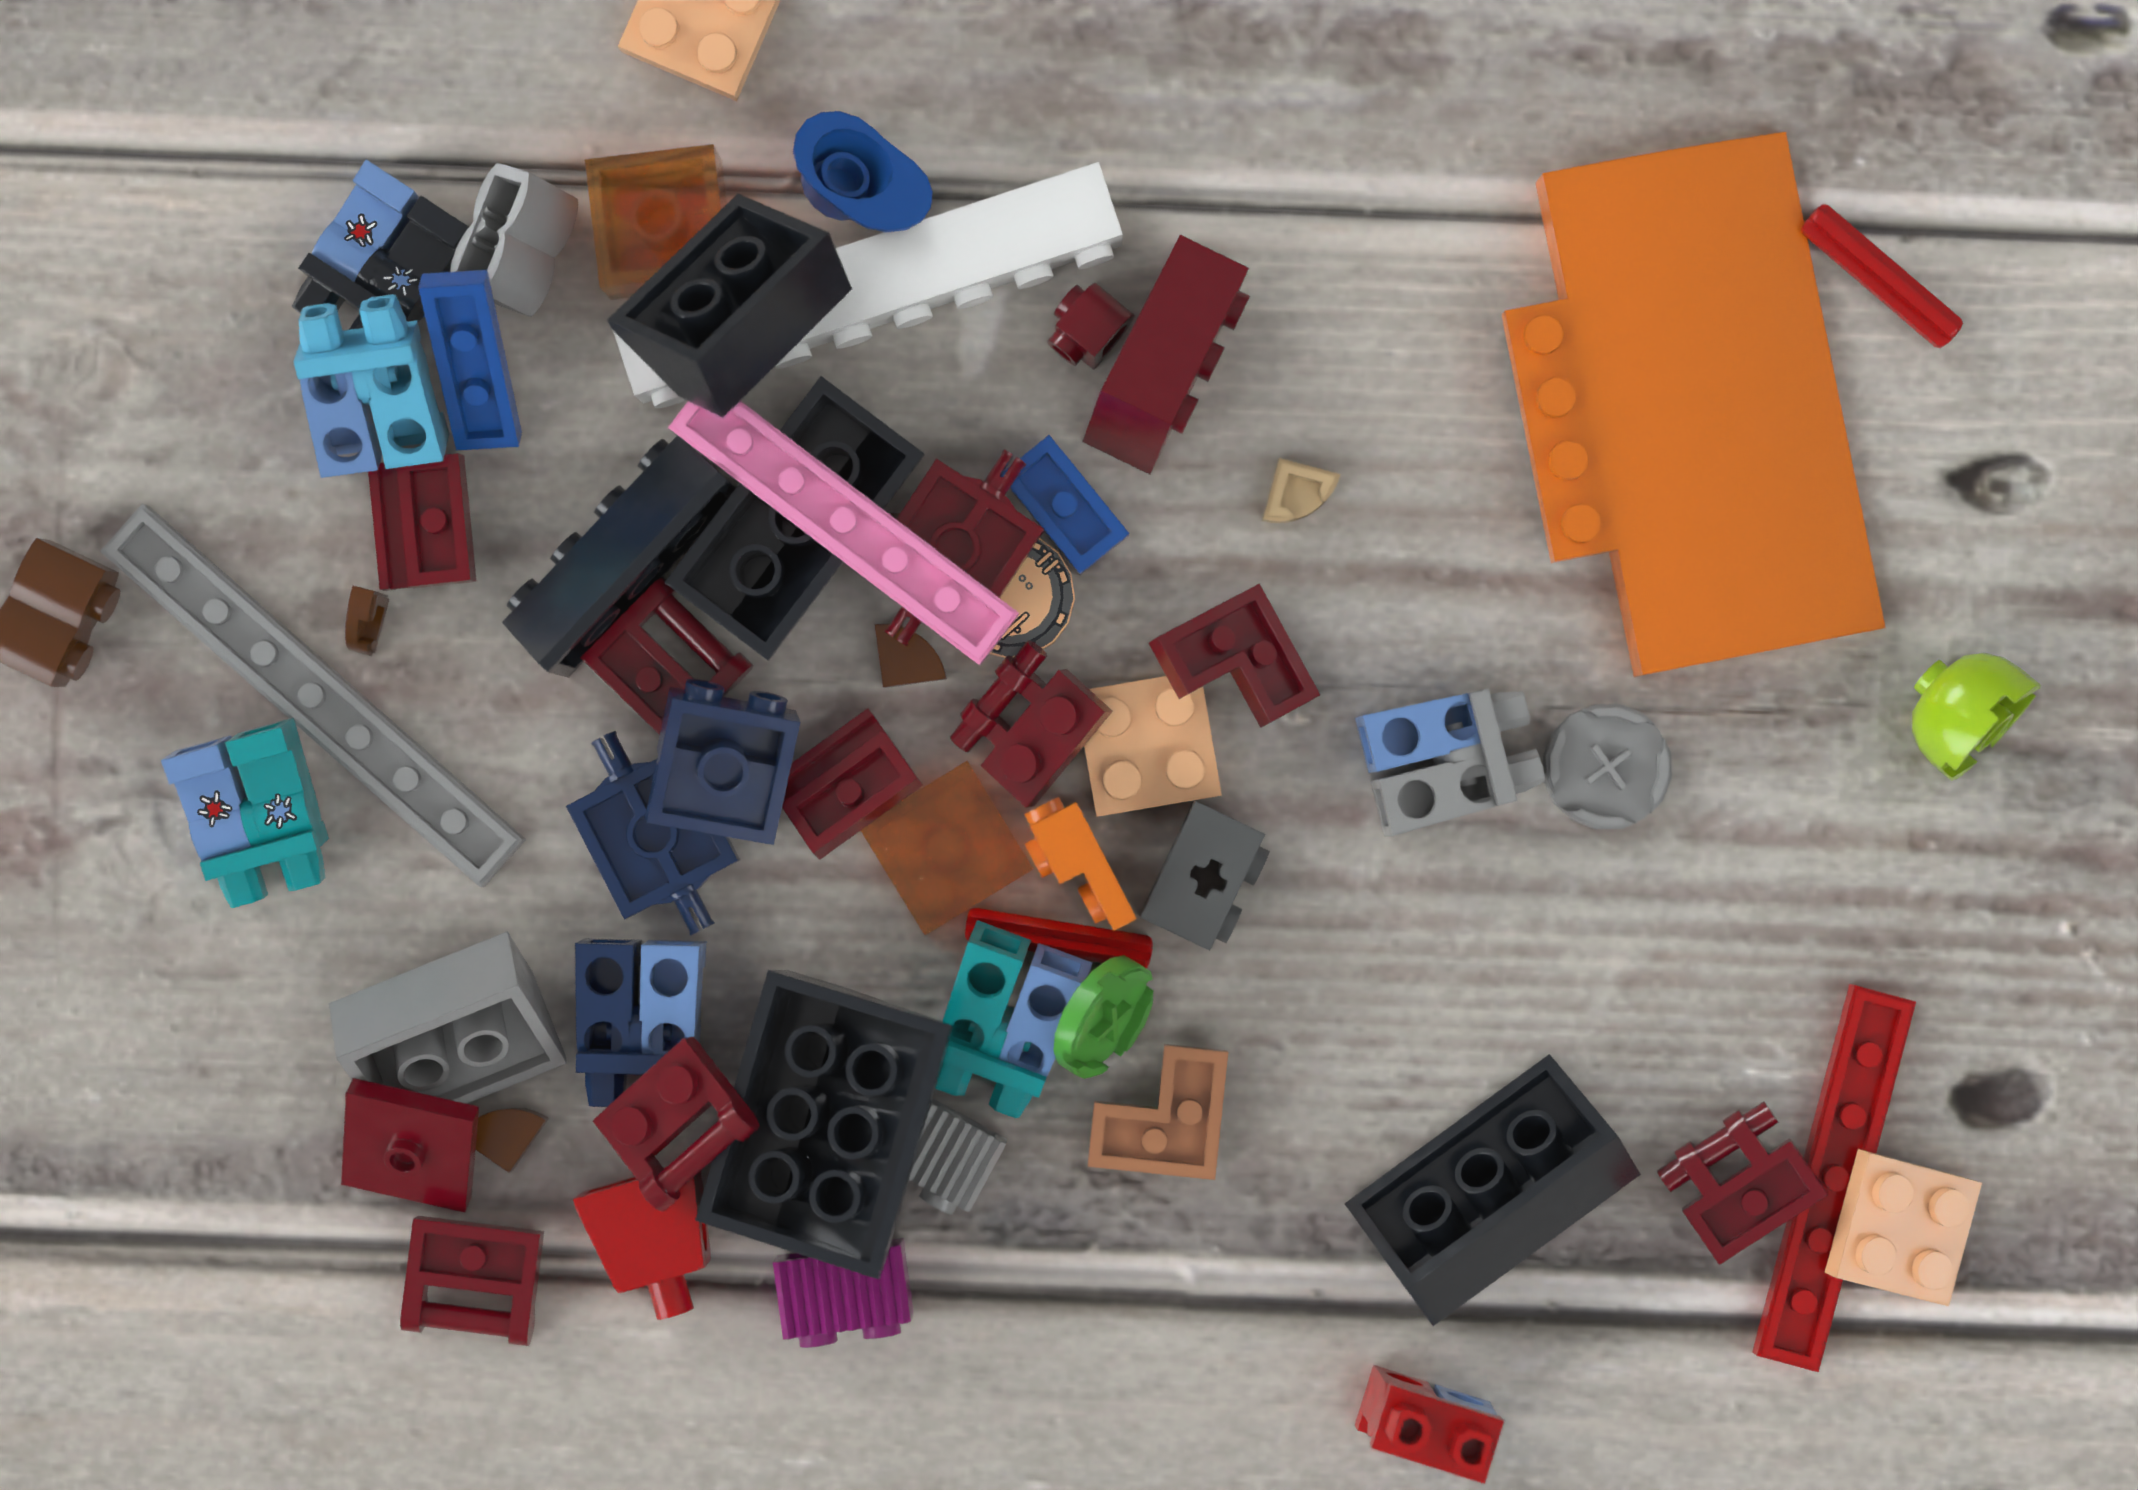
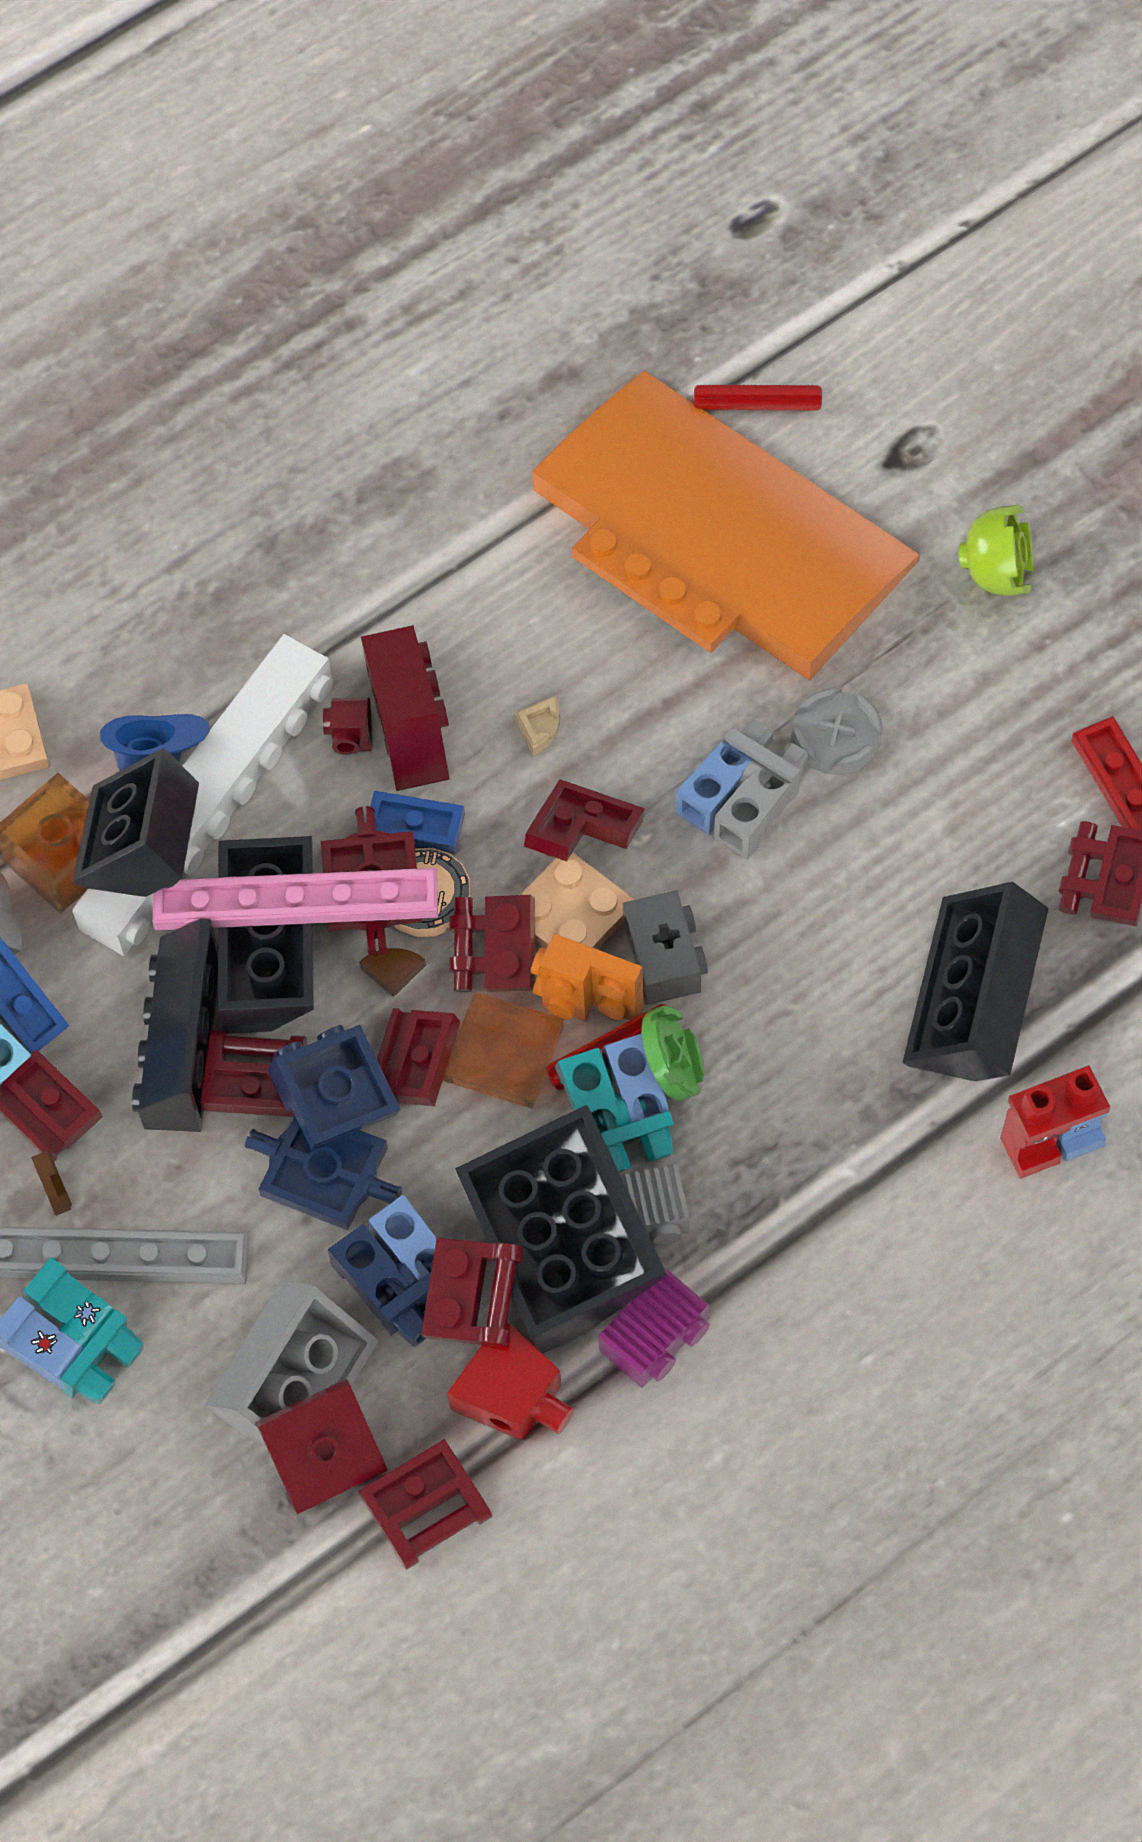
camera: 40 degrees left, 25 degrees down
reddish brown tile [476,1108,549,1173] -> none
nougat plate [1087,1044,1228,1180] -> none

